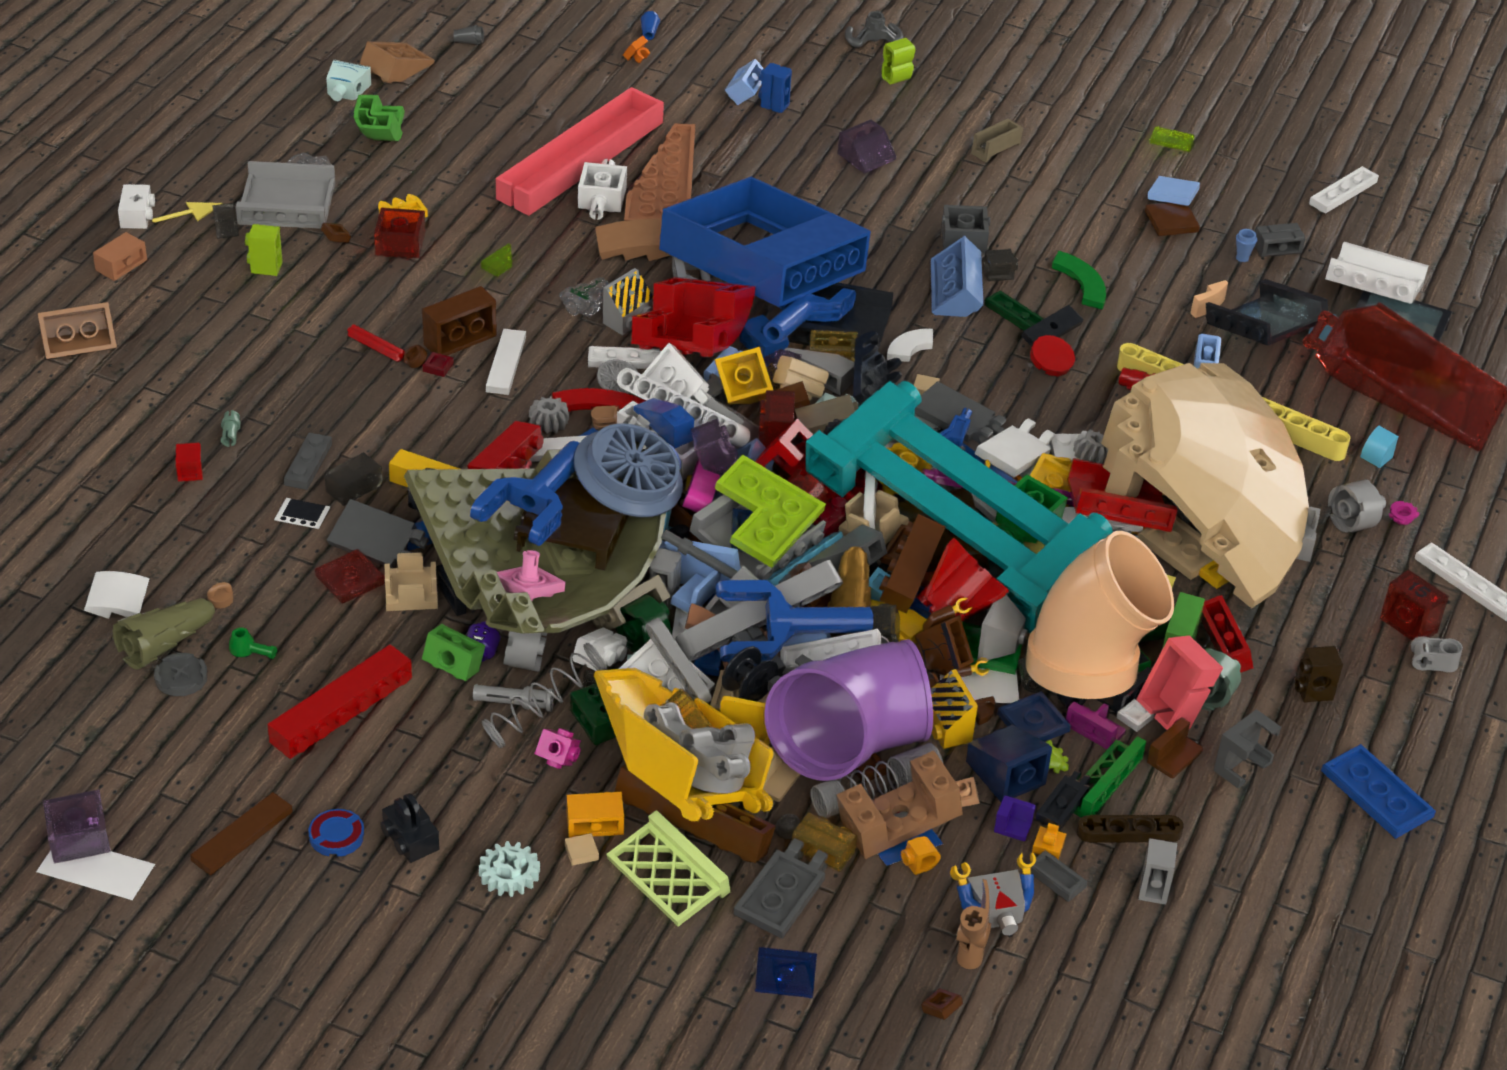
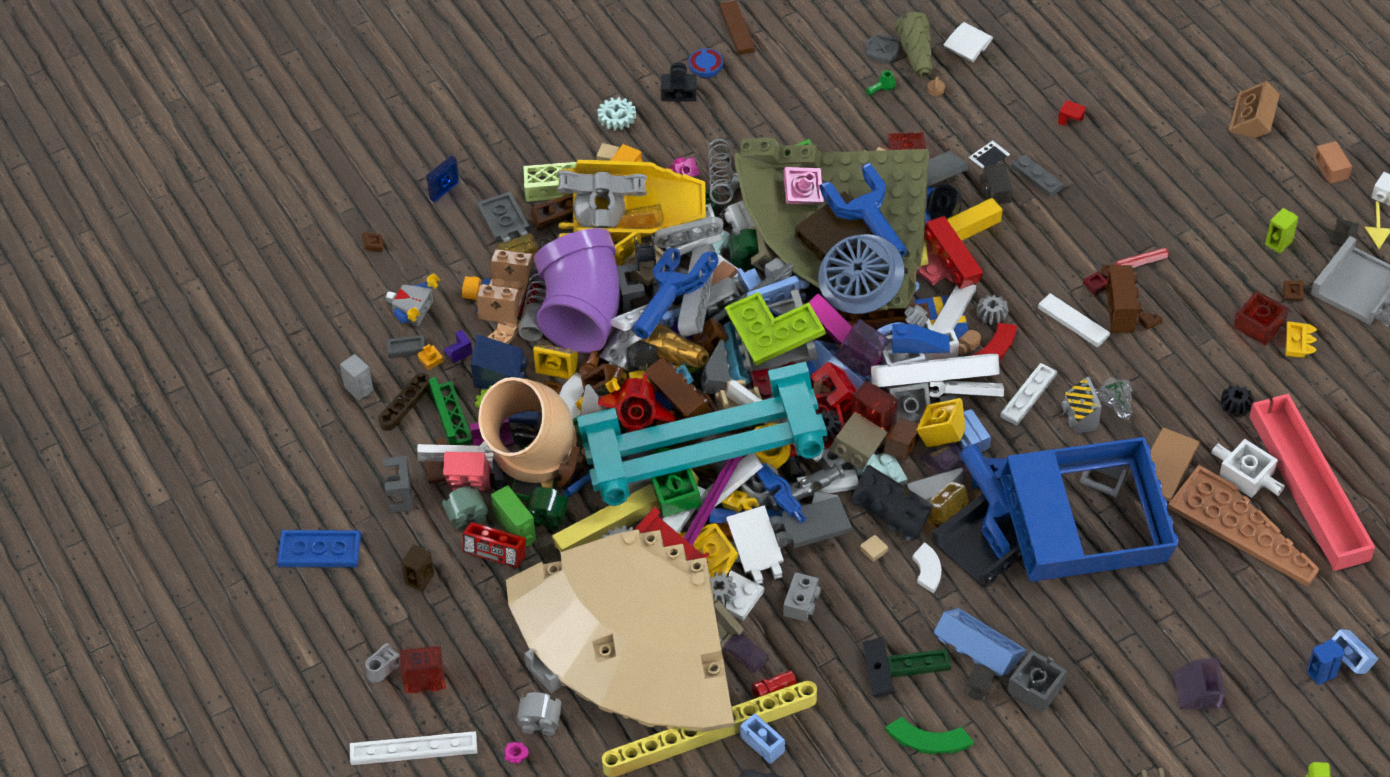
camera: 130 degrees right, 10 degrees up
sand green pin [221,410,241,447] -> none
red brick [267,644,412,759] -> none
clear neon green tile [481,243,512,277] -> none
light grey wheel [597,359,638,394] -> none
red slope [631,277,755,357] -> none
tan brick [773,356,829,401] -> none
medium nougat panel [956,879,991,969] -> none
red tile [1030,335,1075,376] -> none
black hinge [1036,770,1091,832] -> none
none -> white tile [418,442,493,463]
none -> light grey brick [783,572,821,622]
none -> black gear [1220,384,1254,418]

